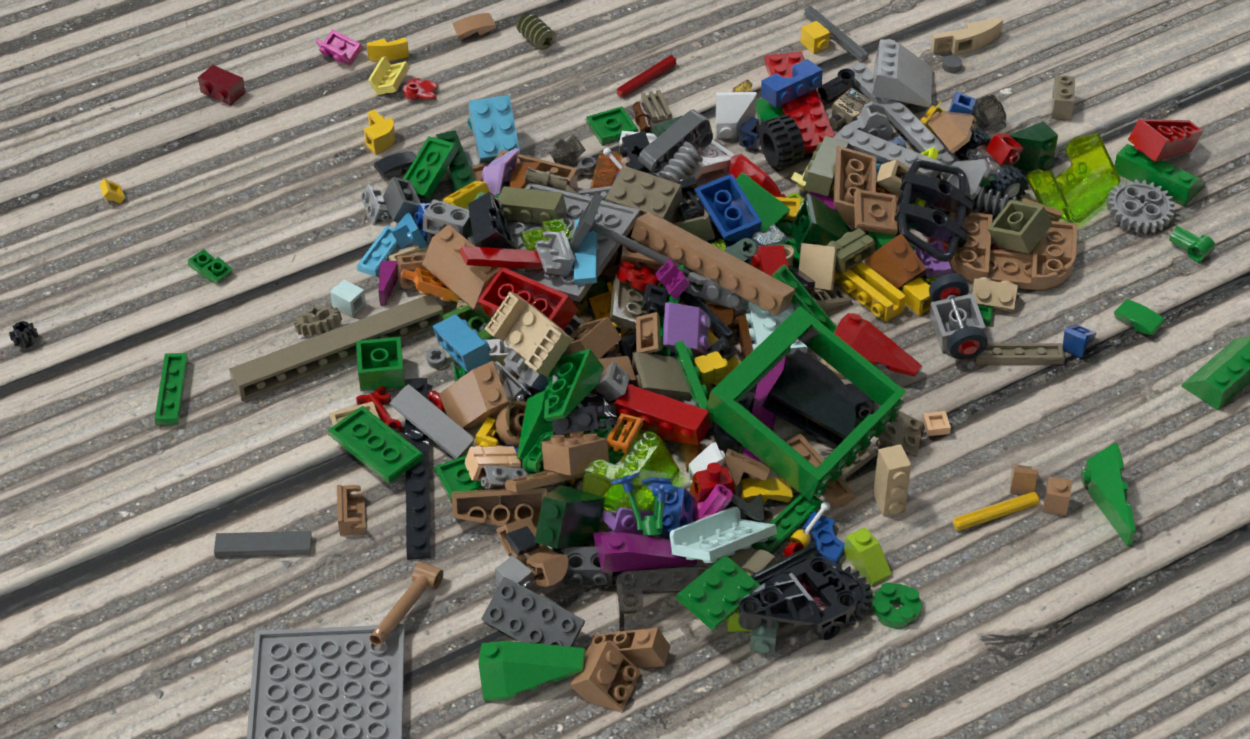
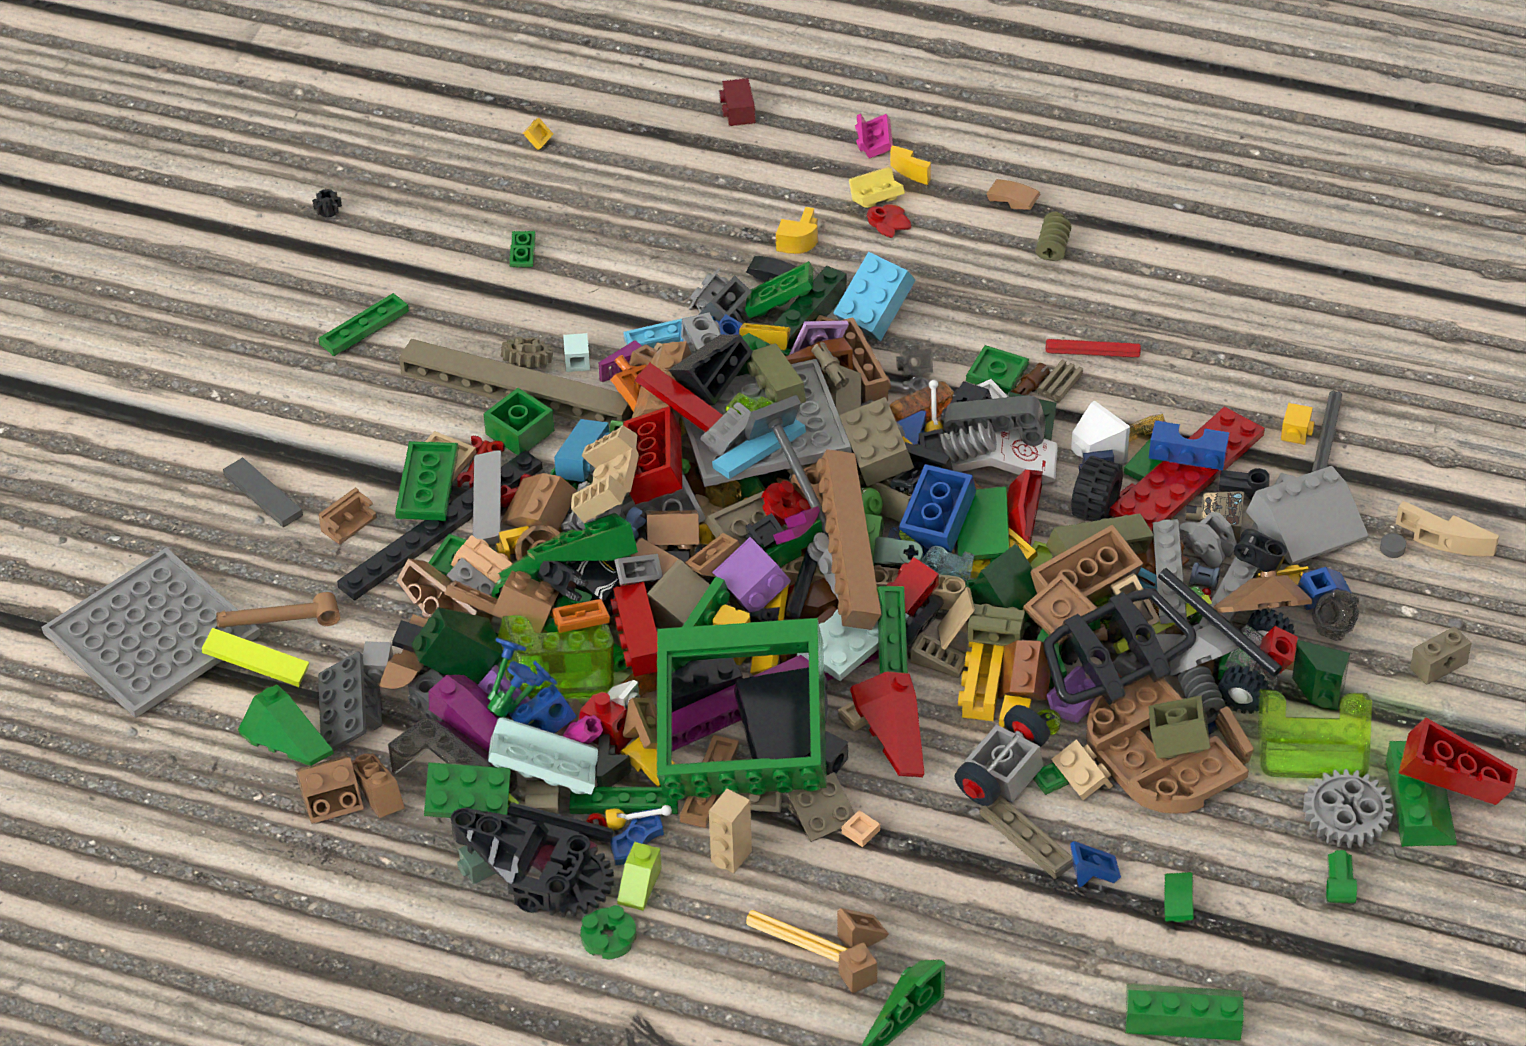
camera: 50 degrees right, 0 degrees up
none -> neon yellow tile [202,628,309,687]
none -> black piece [1158,568,1282,677]
none -> black piece [1233,529,1287,573]

